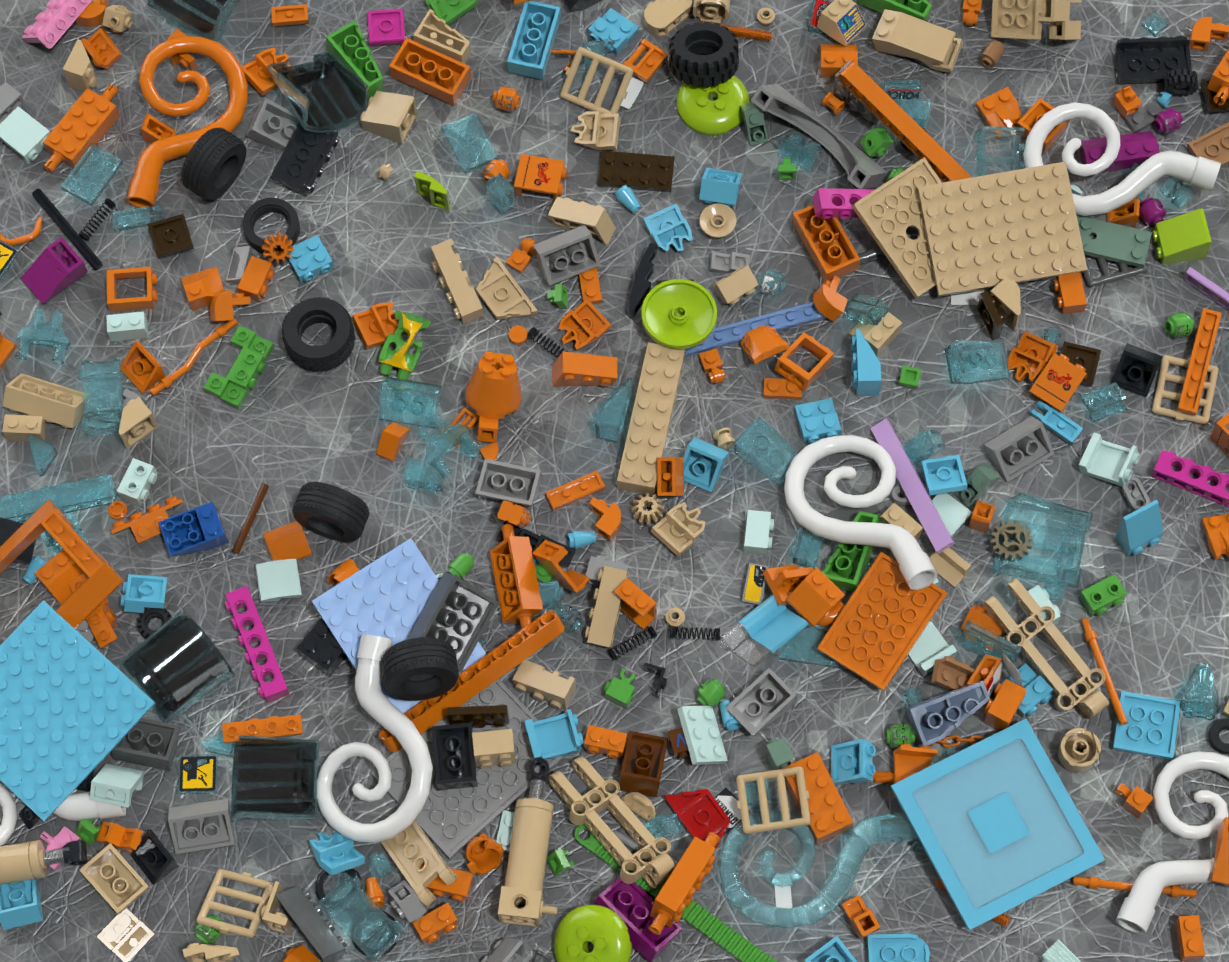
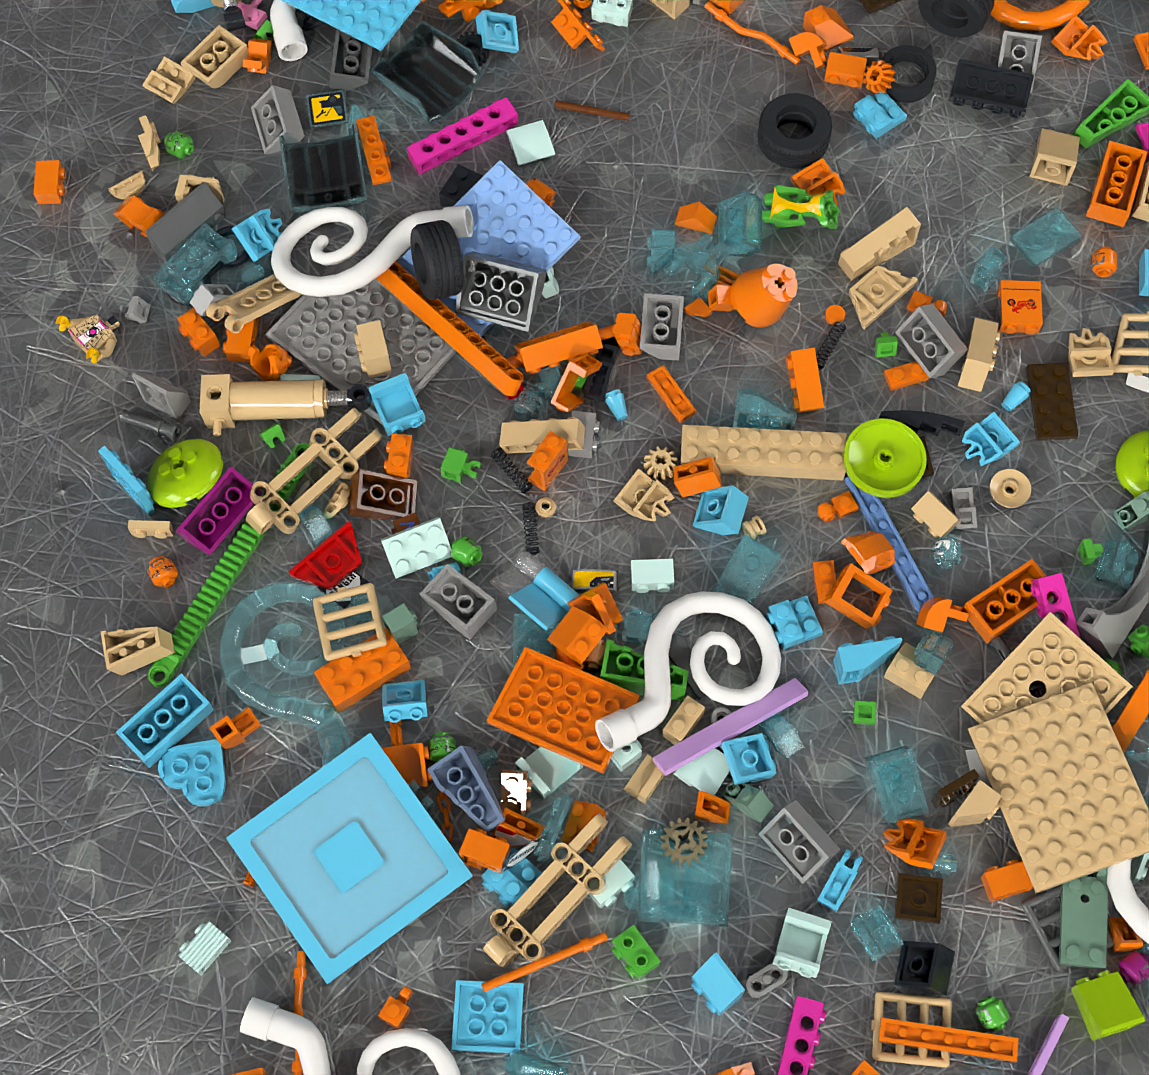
camera: 80 degrees right, 0 degrees up
light aqua panel [90,764,144,807] -> none
black slope [130,829,179,885] -> none
blue slope [158,501,229,557] -> none
tan bar [196,869,274,938] -> none
bright green bracket [203,325,275,410] -> none
orange slope [263,521,312,561] -> none
clear smoke windscreen [267,52,369,133] -> none
black tyre [292,482,370,542] -> none
orange cone [365,877,386,909] -> none
tan plate [378,163,394,180] -> none
lime slope [414,171,450,211] -> none
black brick [432,723,478,791] -> none
bright green brick [447,552,475,579] -> none
dark brown plate [447,705,509,728] -> none
orange head [483,159,510,187] -> none
tan wedge [512,660,576,710] -> none
orange plate [558,299,612,350] -> none
orange brick [589,497,622,542] -> none
black bracket [643,663,668,698] -> none
orange brick [649,832,720,935] -> none
medium azure slope [699,167,743,206] -> none
orange panel [1029,353,1087,414] -> none
tan brick [1058,728,1101,773] -> none

